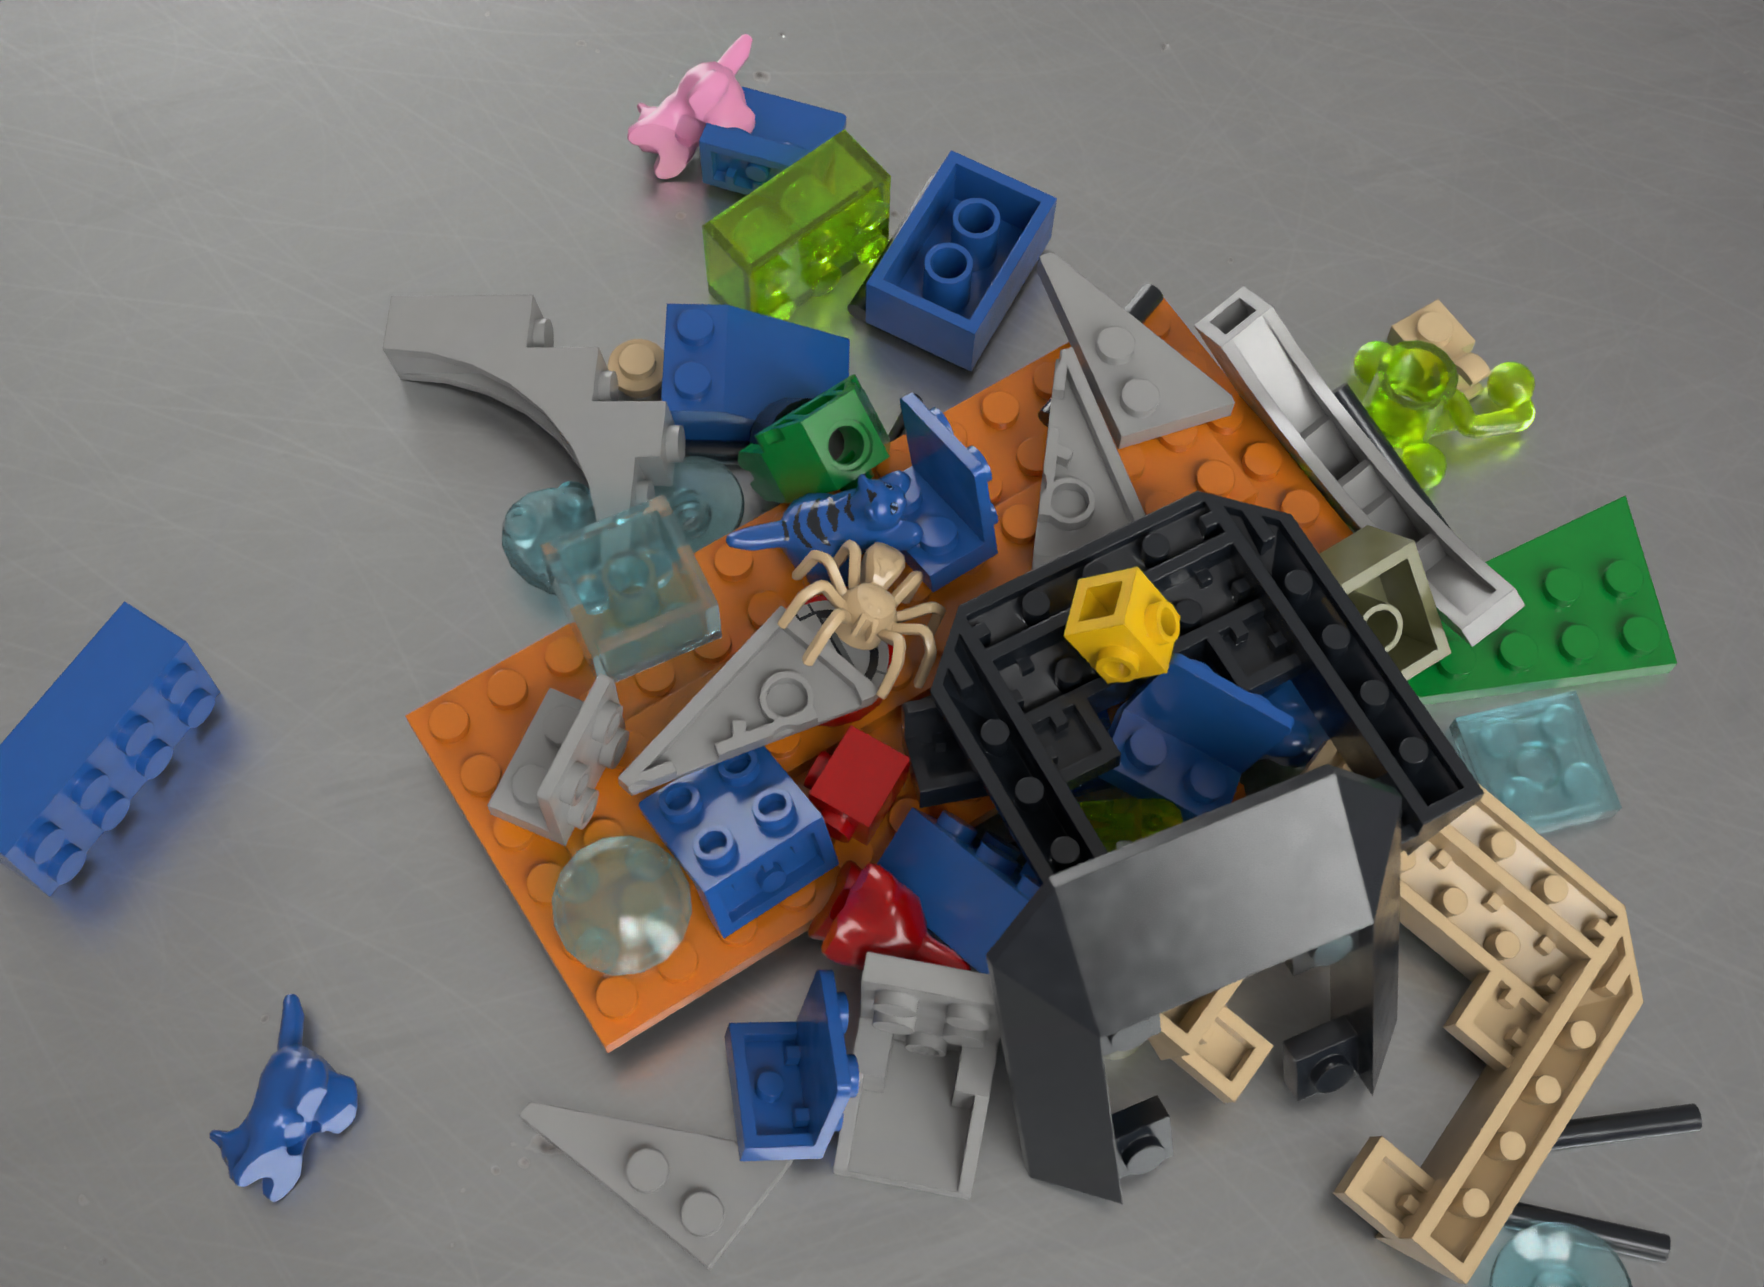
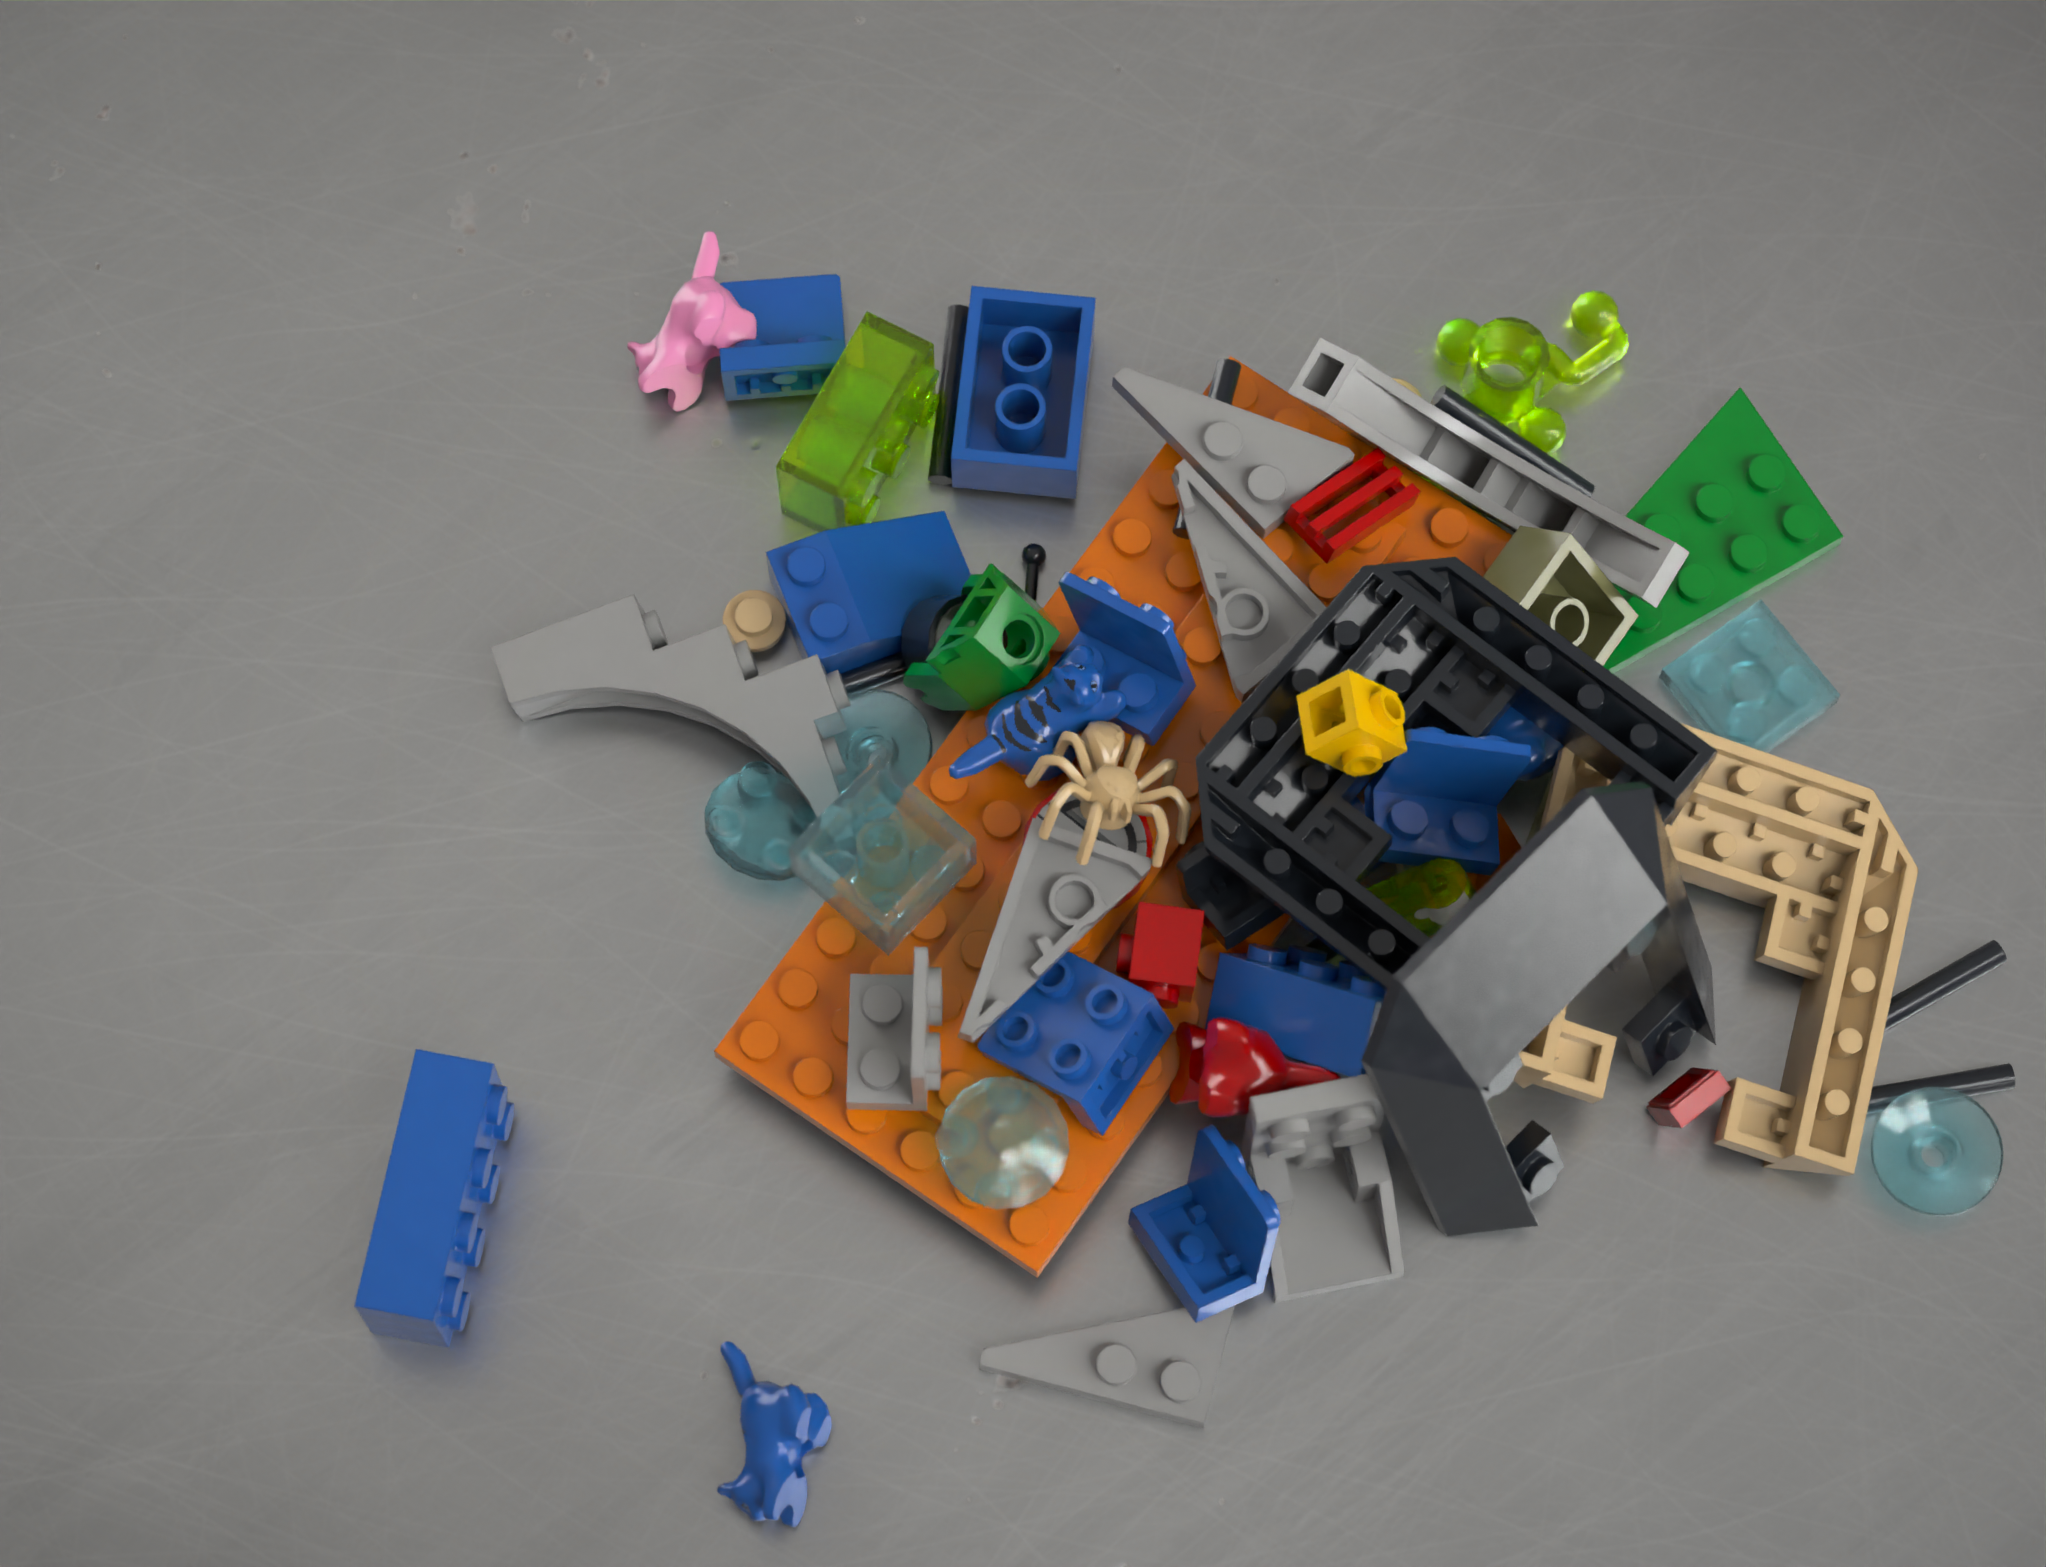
camera: 20 degrees left, 5 degrees up
tan plate [1387,299,1491,403] -> none
none -> red tile [1283,447,1421,564]
none -> red tile [1646,1067,1732,1128]

